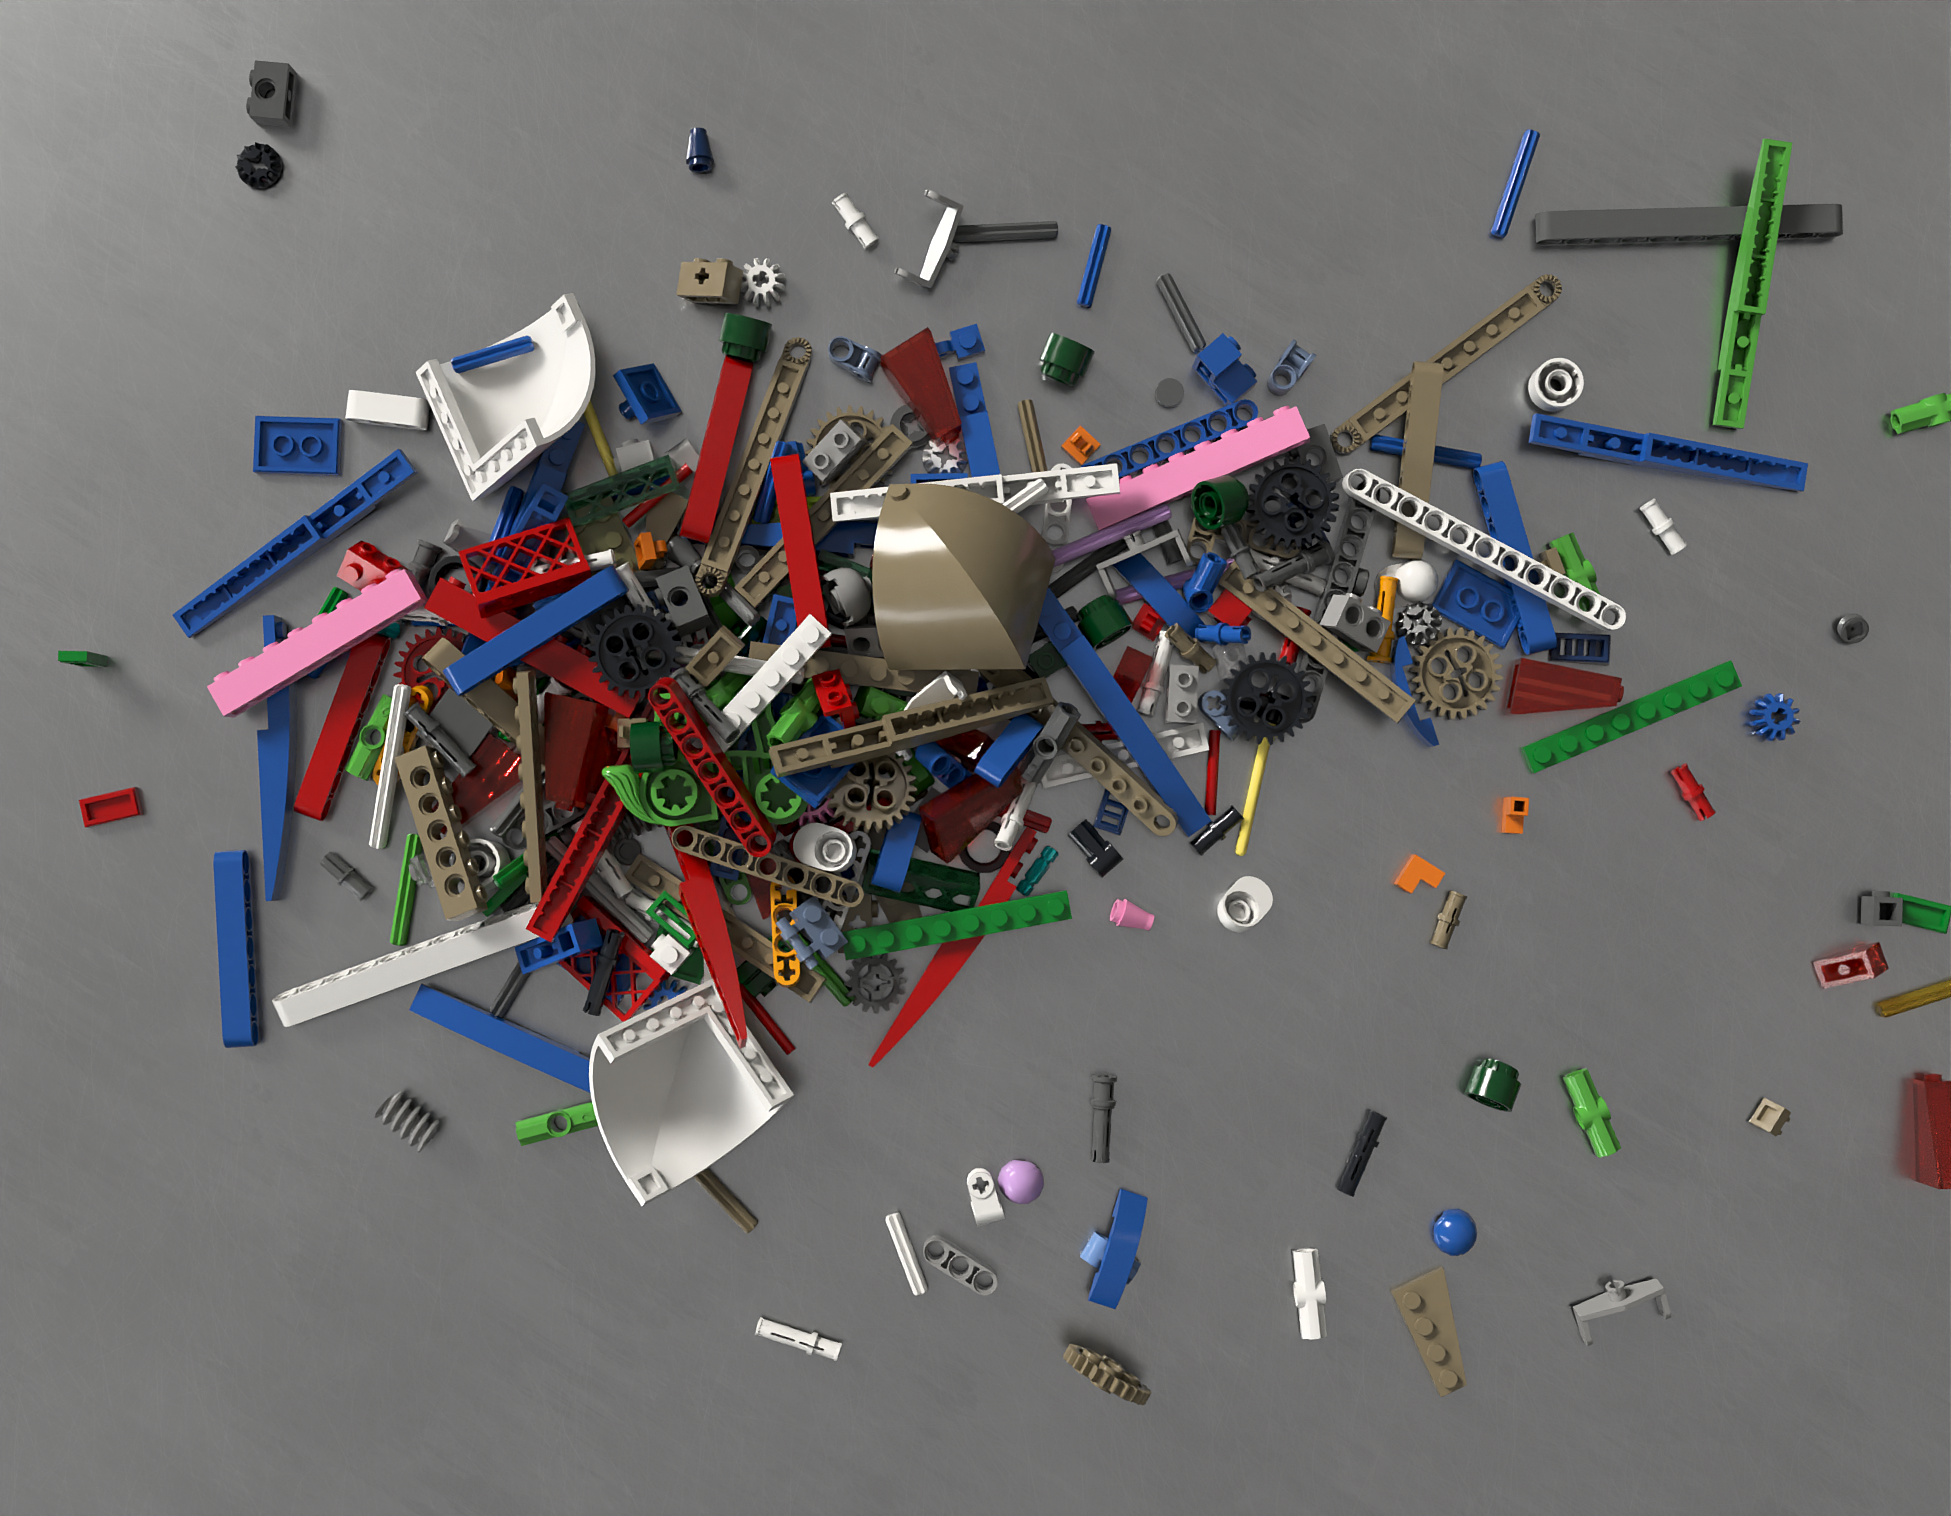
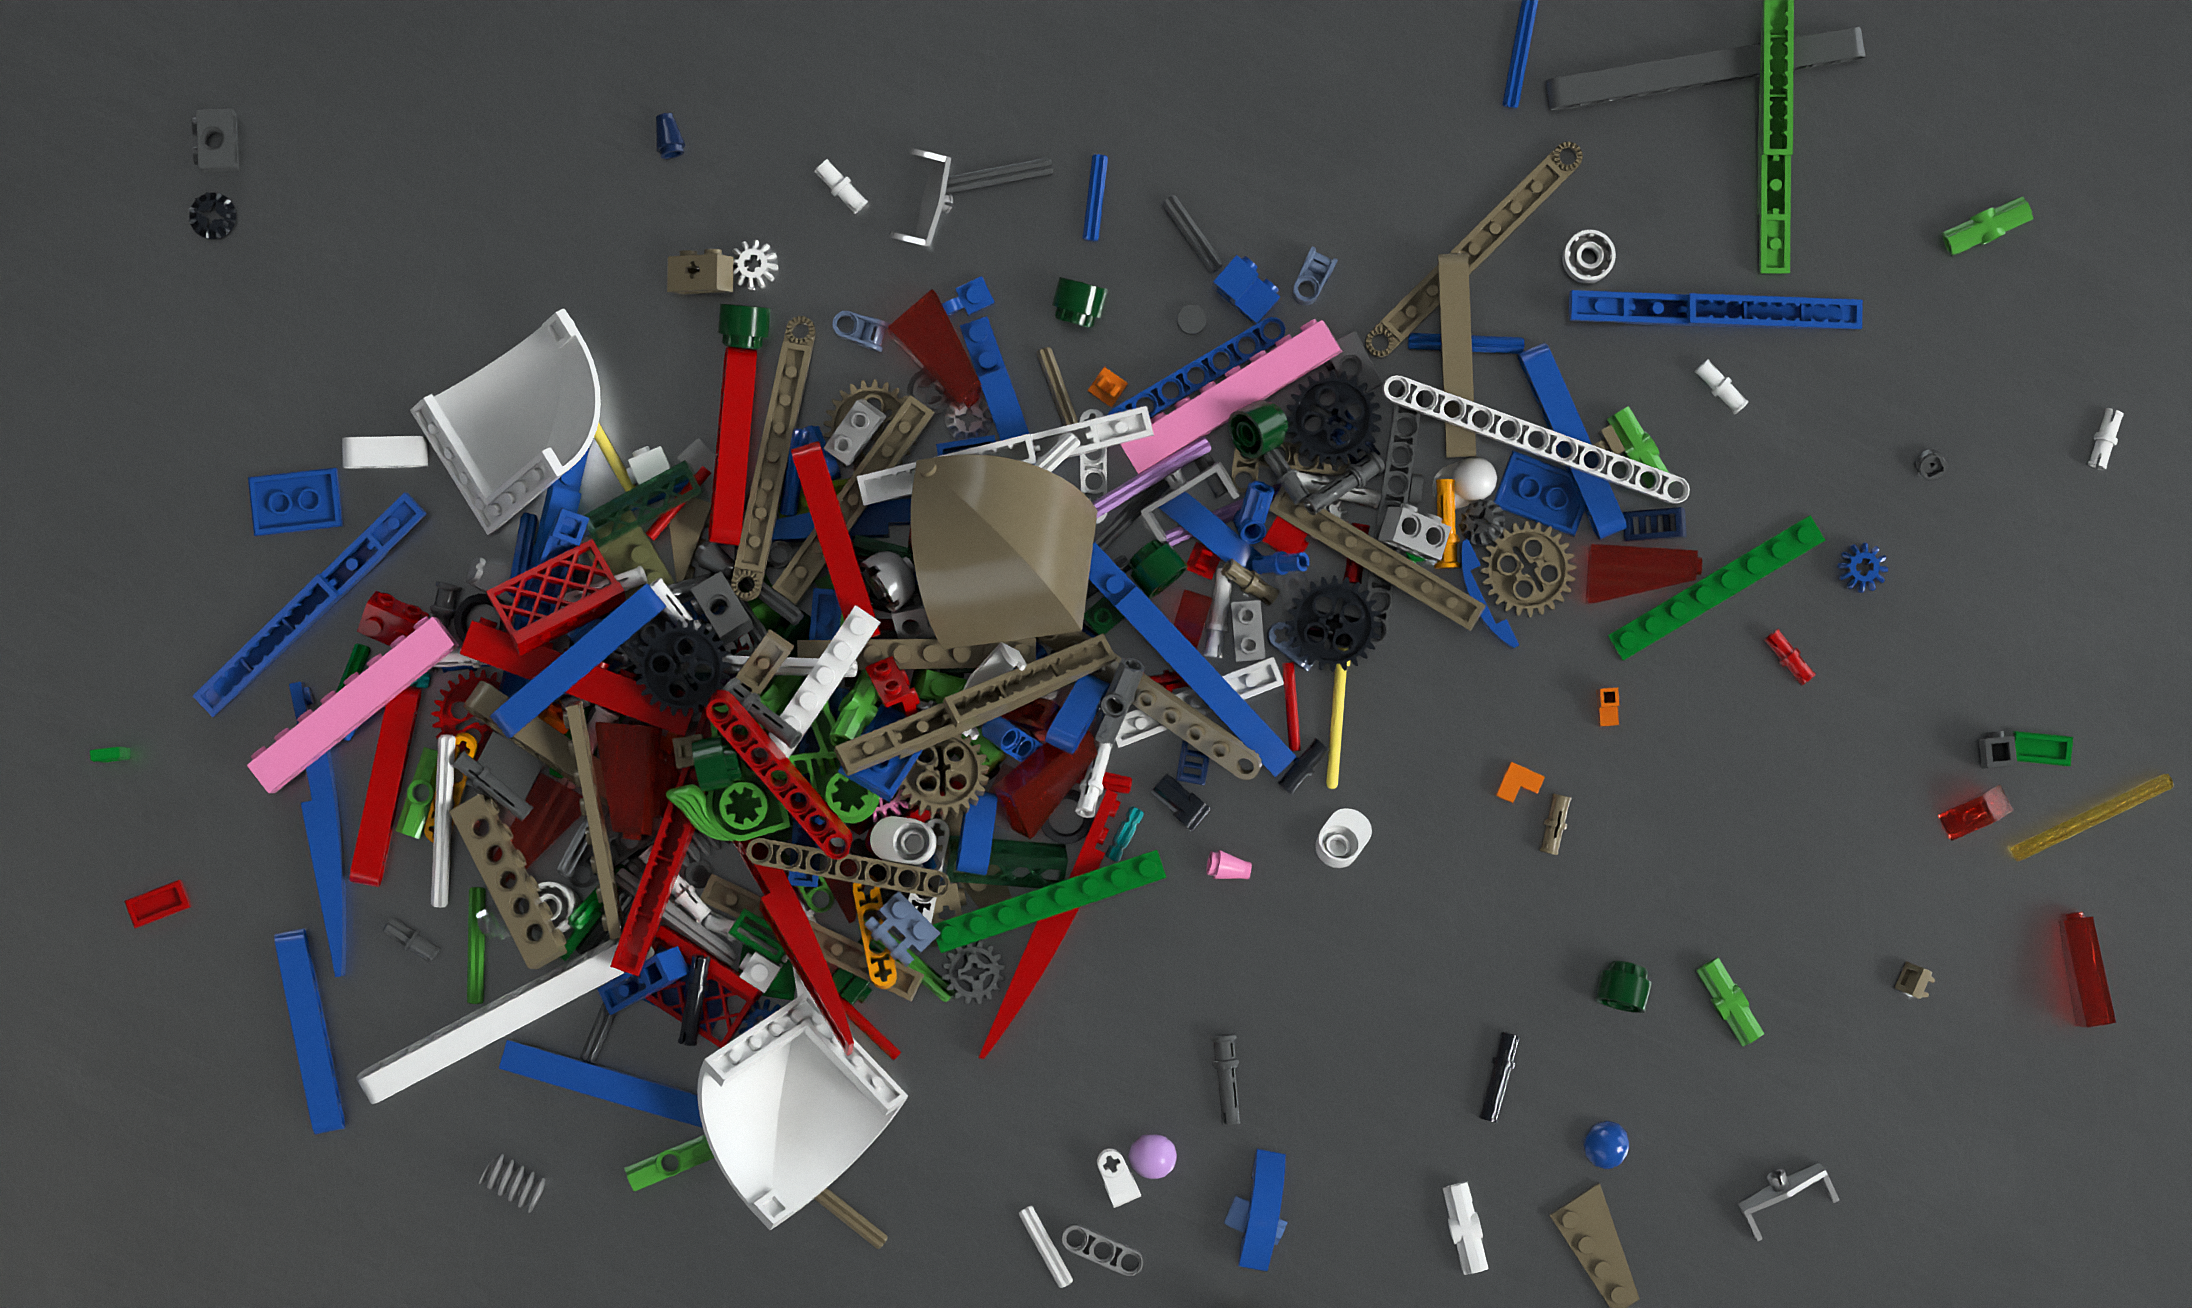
camera: 10 degrees left, 0 degrees up
blue axle [451,336,534,373] -> none
blue tile [613,363,682,425] -> none
orange tile [633,532,667,570] -> none

